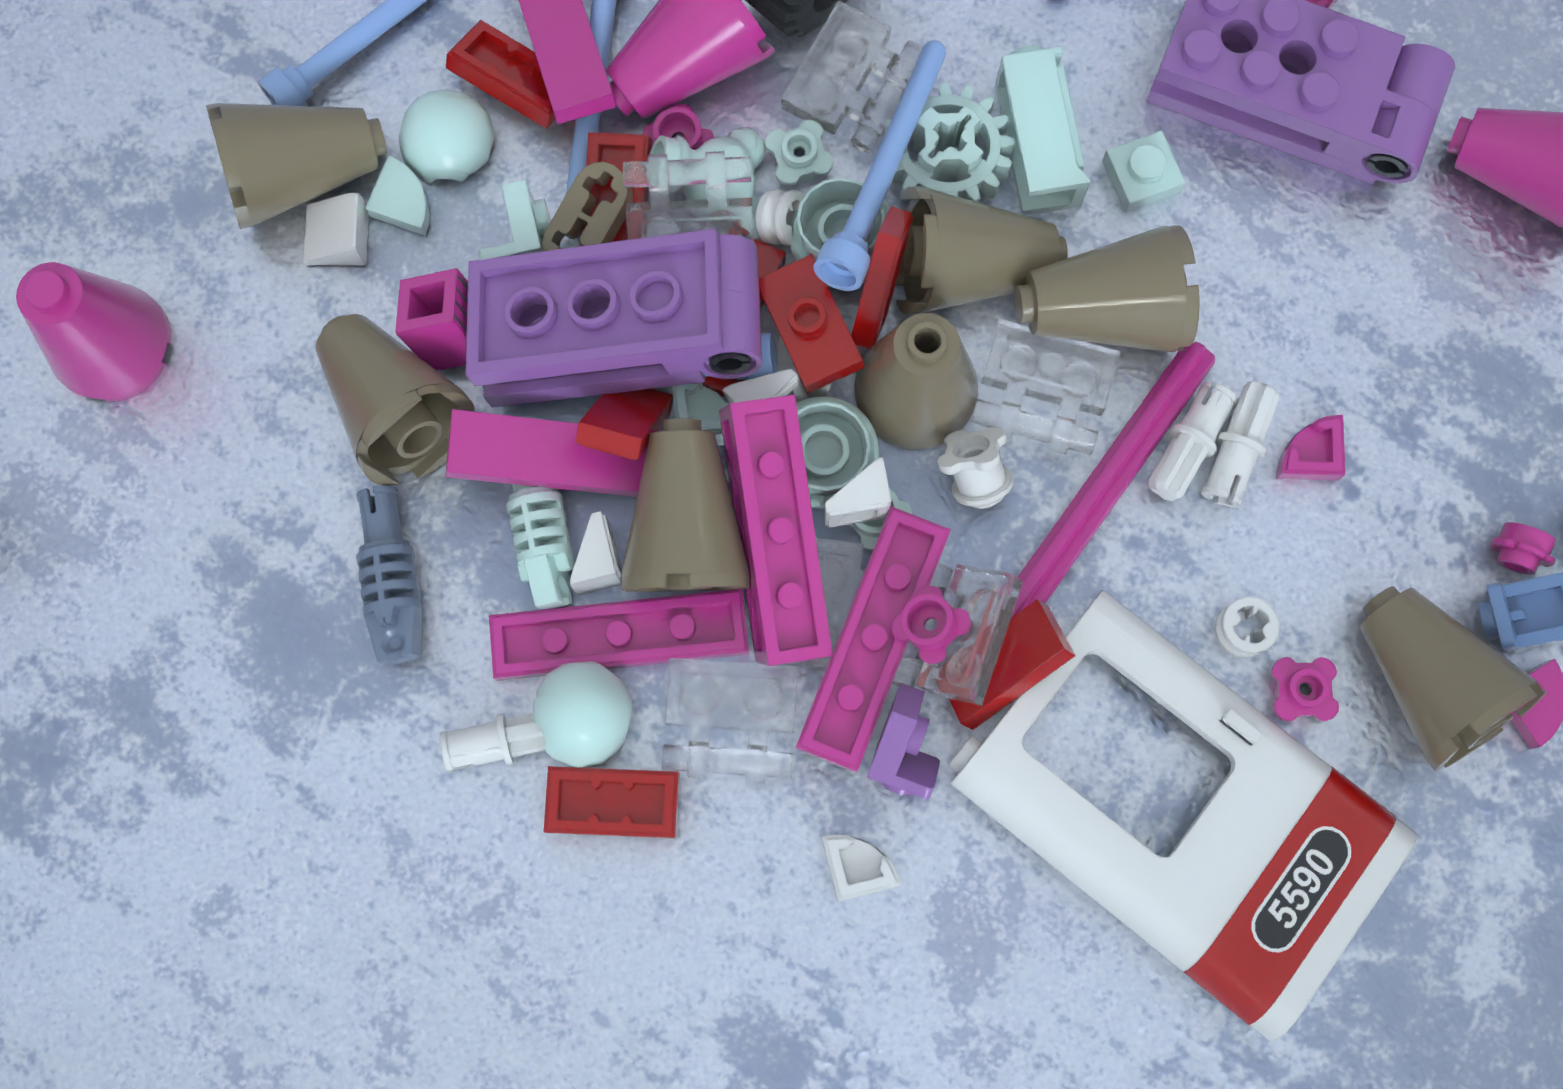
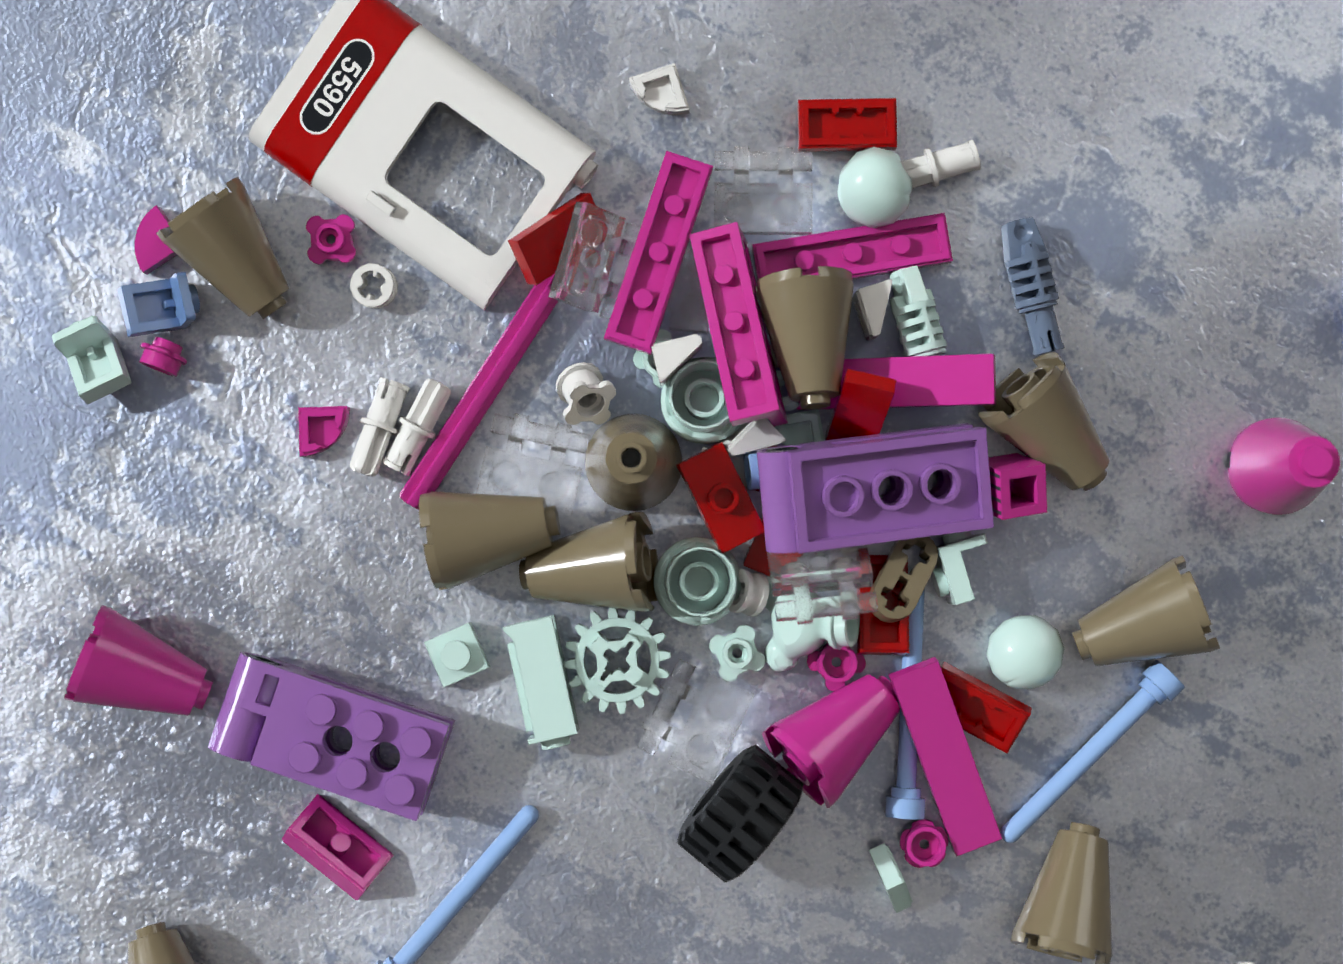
camera: 175 degrees right, 10 degrees up
white slope [303,193,369,265] -> none
light aqua tile [365,156,430,236] -> none
light blue piece [813,40,946,291] -> none
red tile [851,206,914,349] -> none
medium lavender bracket [867,682,940,799] -> none
dark pink plate [892,586,971,664] -> none

